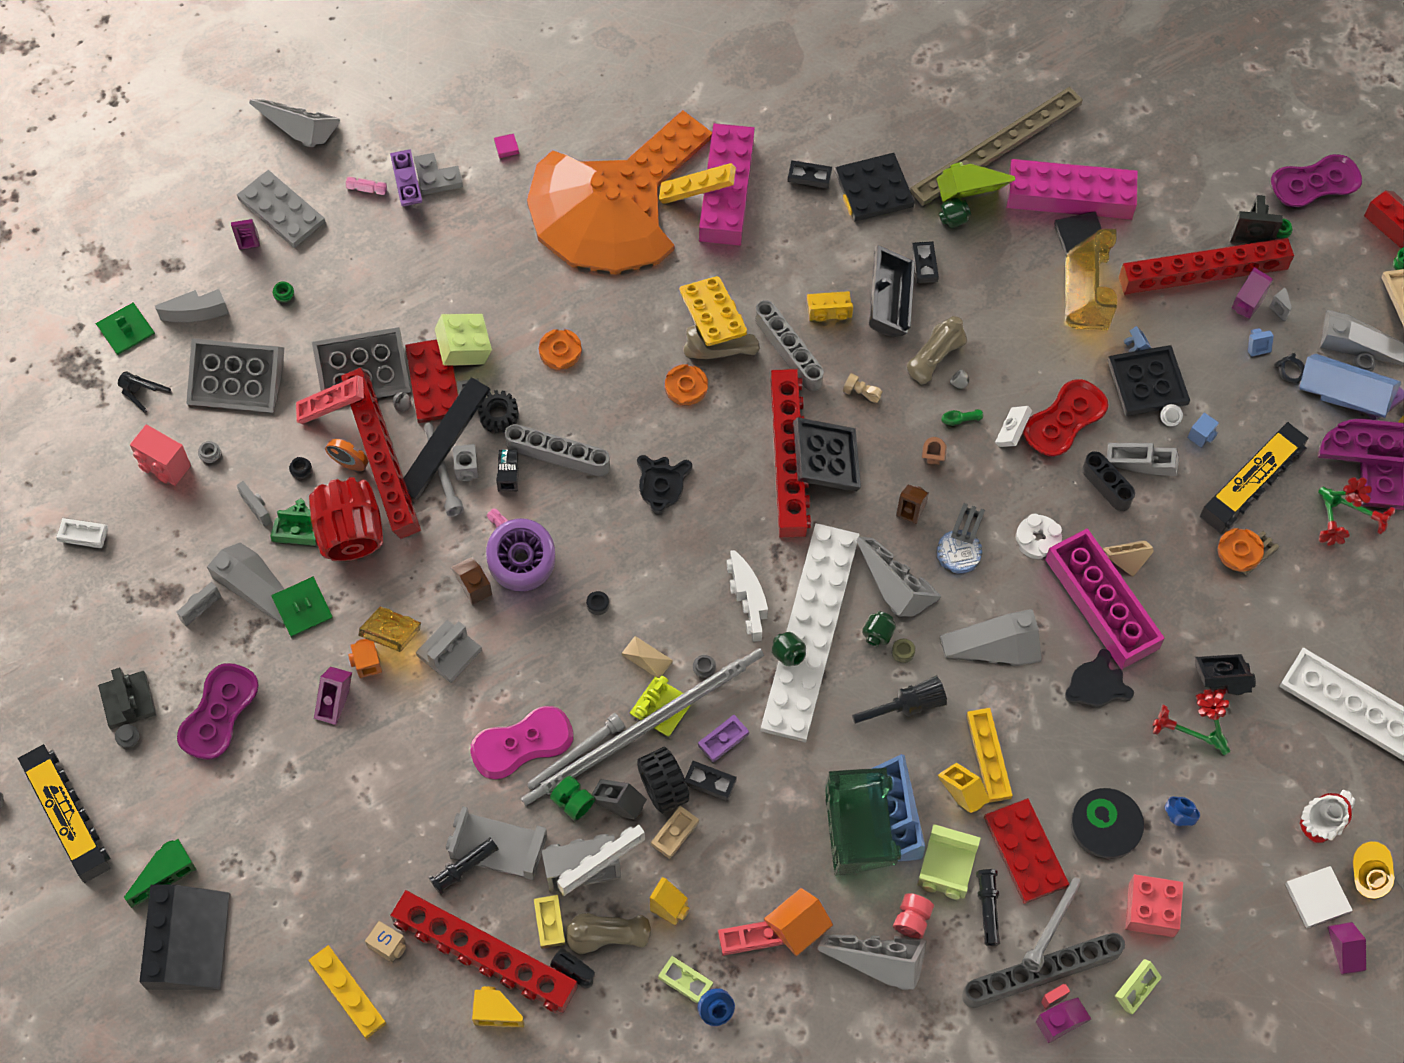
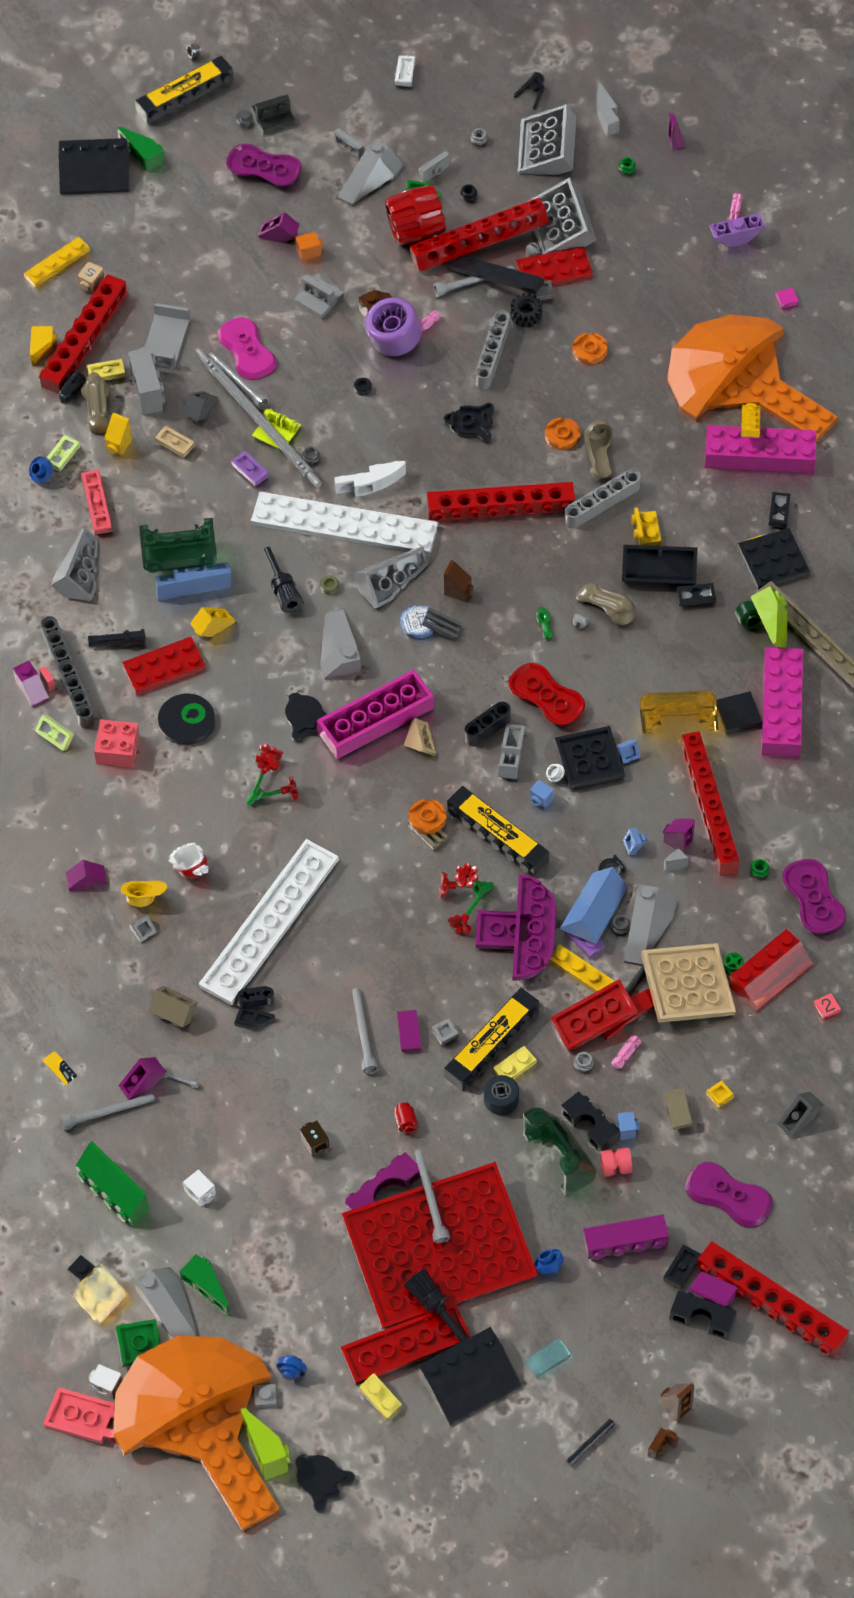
camera: 90 degrees right, 5 degrees down
green piece [95,302,155,355] -> none
coral brick [130,424,191,486] -> none
light grey plate [237,170,326,248] -> none
light grey wedge [249,99,340,147] -> none
green piece [271,576,333,637] -> none
coral plate [296,376,364,424] -> none
orange tile [325,439,369,471] -> none
clear yellow plate [358,607,421,652] -> none
light grey plate [414,153,463,195] -> none
black pin [428,837,499,895] -> none
yellowish green brick [435,314,492,365] -> none
light grey brick [453,444,479,481] -> none
black leg [496,449,519,492] -> none
green wheel [550,776,596,821] -> none
white plate [557,825,645,896] -> none
tan slope [622,636,673,678] -> none
black tyre [637,747,689,814] -> none
yellow bracket [679,276,747,346] -> none
black piece [685,760,737,801] -> none
orange slope [764,888,833,957] -> none
dark green head [772,632,806,667] -> none
black plate [793,417,861,492] -> none
tan piece [843,373,883,403] -> none
dark green head [862,611,896,647] -> none
coral wheel [893,893,934,939] -> none
yellowish green panel [917,824,981,899] -> none
nougat plate [922,437,947,465] -> none
yellow plate [966,708,1013,803] -> none
white plate [995,406,1032,447] -> none
white plate [1016,514,1062,559] -> none
light grey piece [1022,878,1081,972] -> none
blue plate [1165,796,1200,826] -> none
black plate [1195,654,1256,695] -> none
pearl dark grey bracket [1230,195,1283,244] -> none
white tile [1285,866,1353,929] -> none

